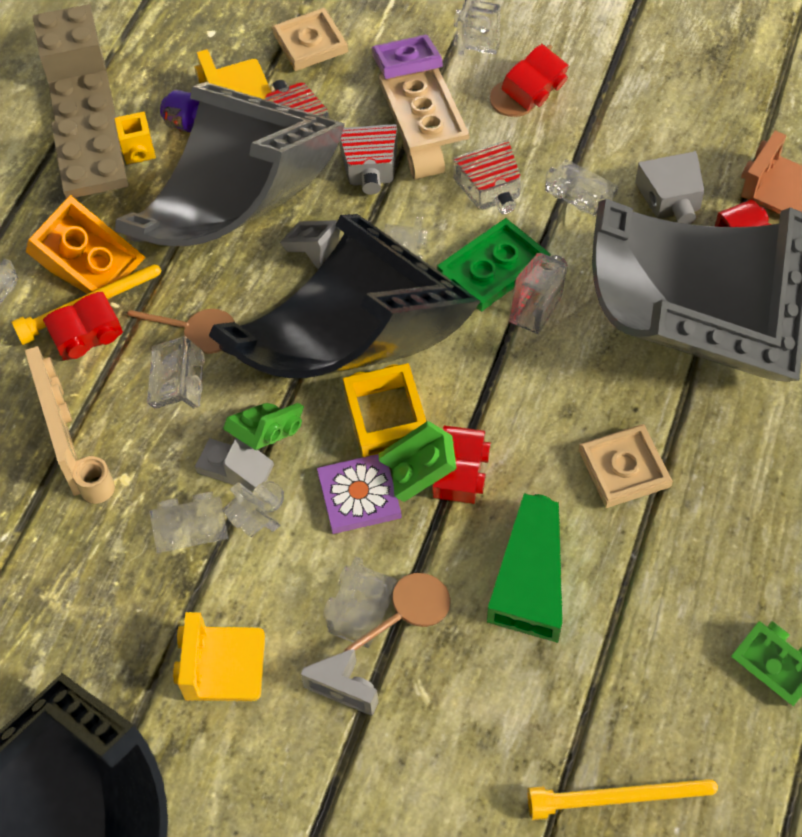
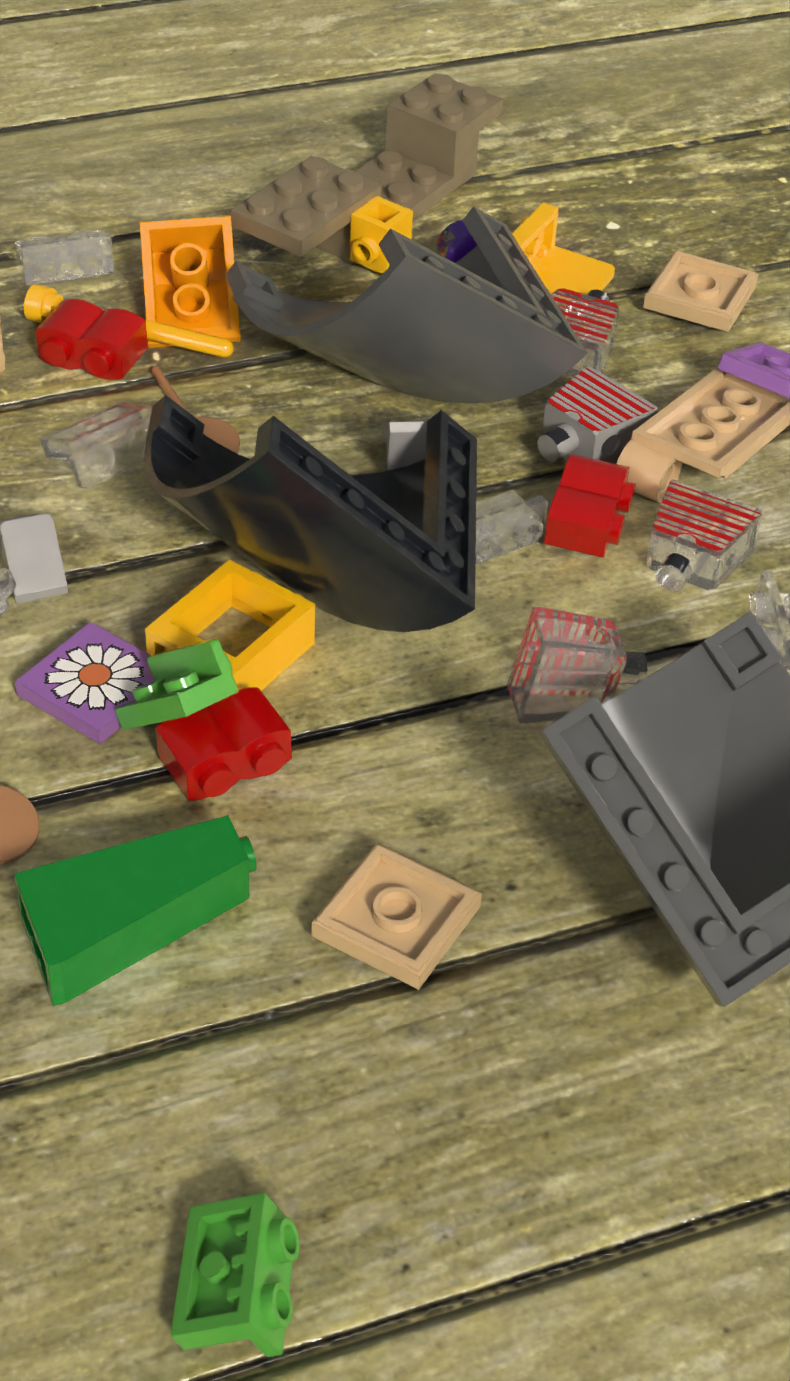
camera: 45 degrees right, 15 degrees down
bright green bracket [223,403,304,450] -> none
green tile [437,218,551,312] -> none
none -> red brick [544,454,636,558]

